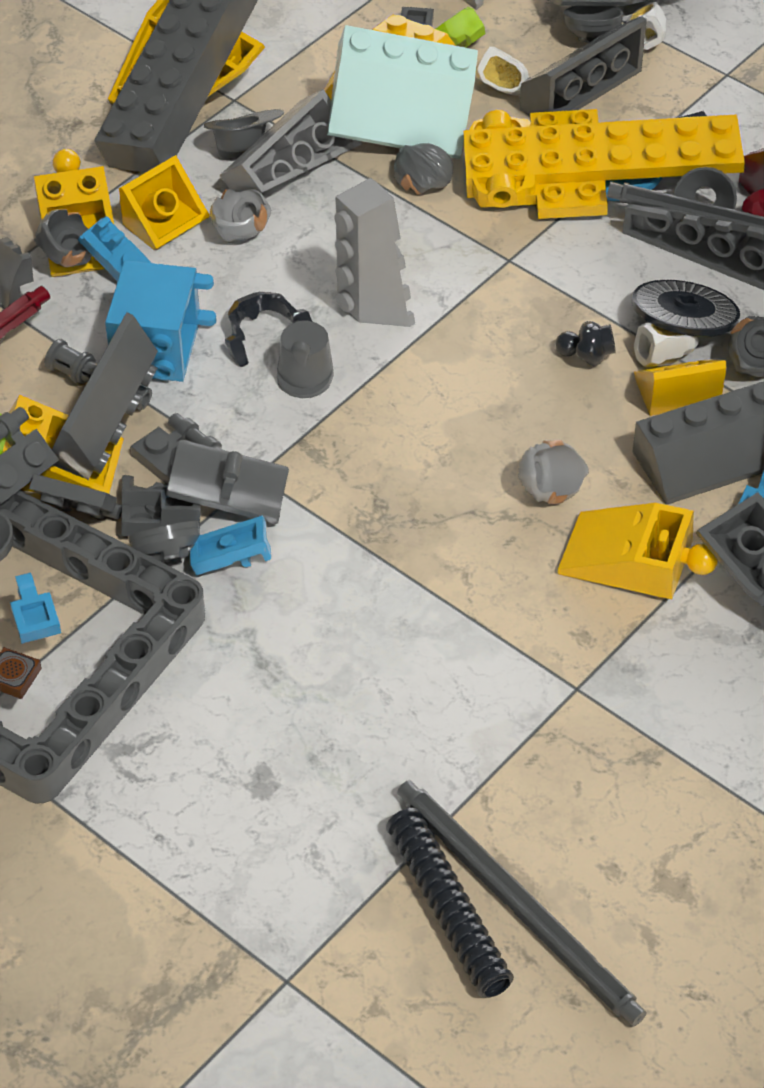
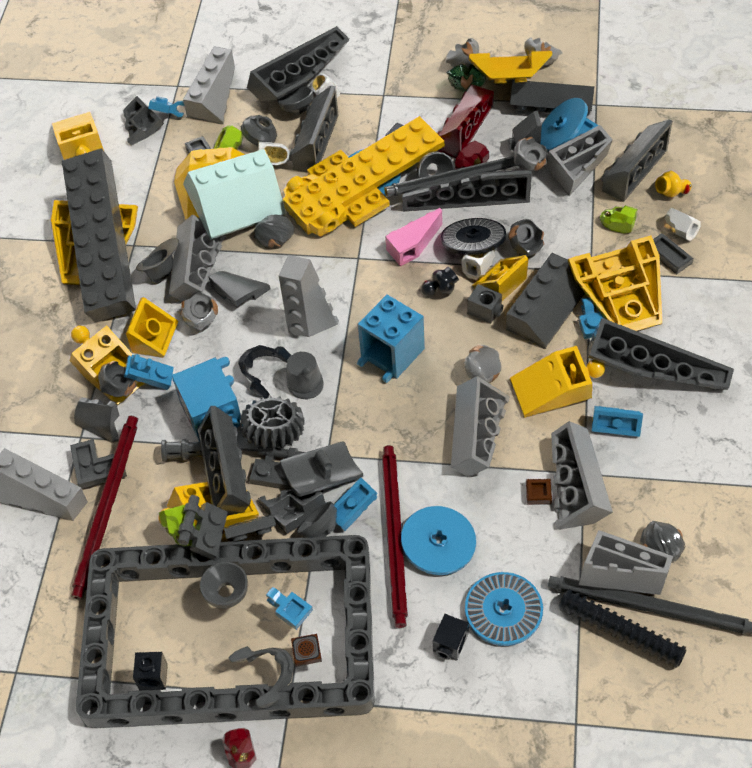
camera: 30 degrees left, 5 degrees up
none -> dark grey slope [208,271,271,307]
none -> dark grey gear [240,396,305,450]
none -> dark grey piece [241,115,277,146]
none -> dark azure container [357,294,425,383]
none -> dark red piece [382,445,408,628]
none -> bright pink slope [385,208,442,267]
none -> dark azure piece [401,506,476,575]
none -> black brick [432,613,469,660]
none -> light grey wedge [451,376,510,477]
none -> piece [465,572,543,646]
none -> dark grey brick [467,284,504,323]
none -> reddish brown tile [526,479,552,505]
none -> light grey wedge [551,421,613,530]
none -> light grey wedge [579,530,673,595]
none -> dark azure plate [592,406,643,437]
none -> dark grey hair [640,521,686,563]

